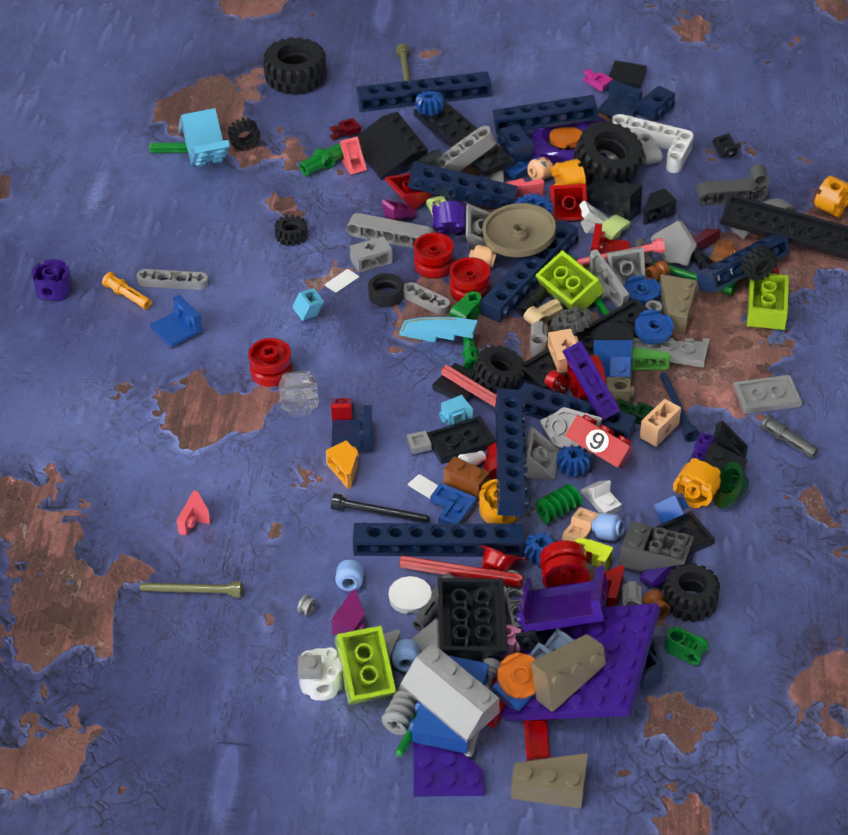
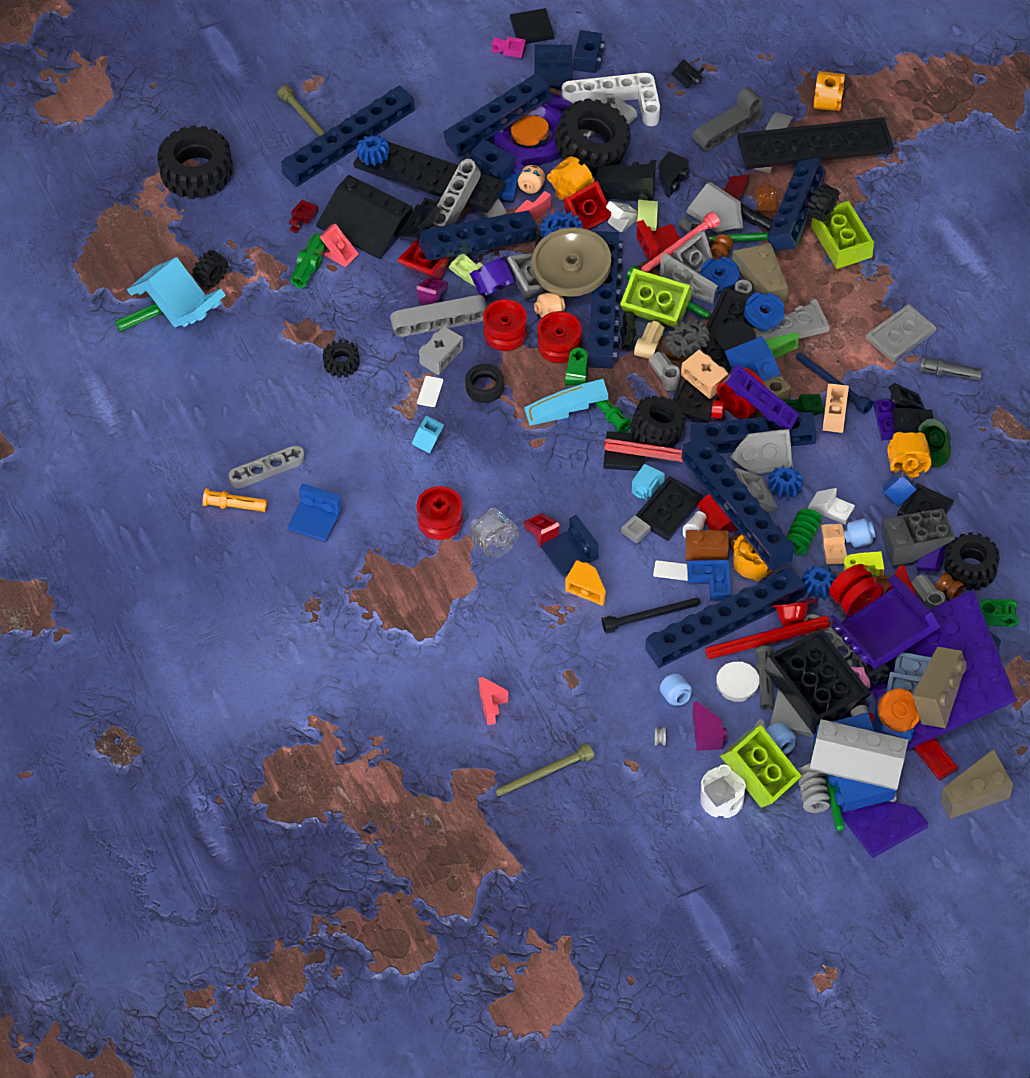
camera: 30 degrees left, 10 degrees up
dark purple brick [32,259,72,301] -> none
light grey beam [403,282,450,315] -> none
brick [565,414,635,469] -> none

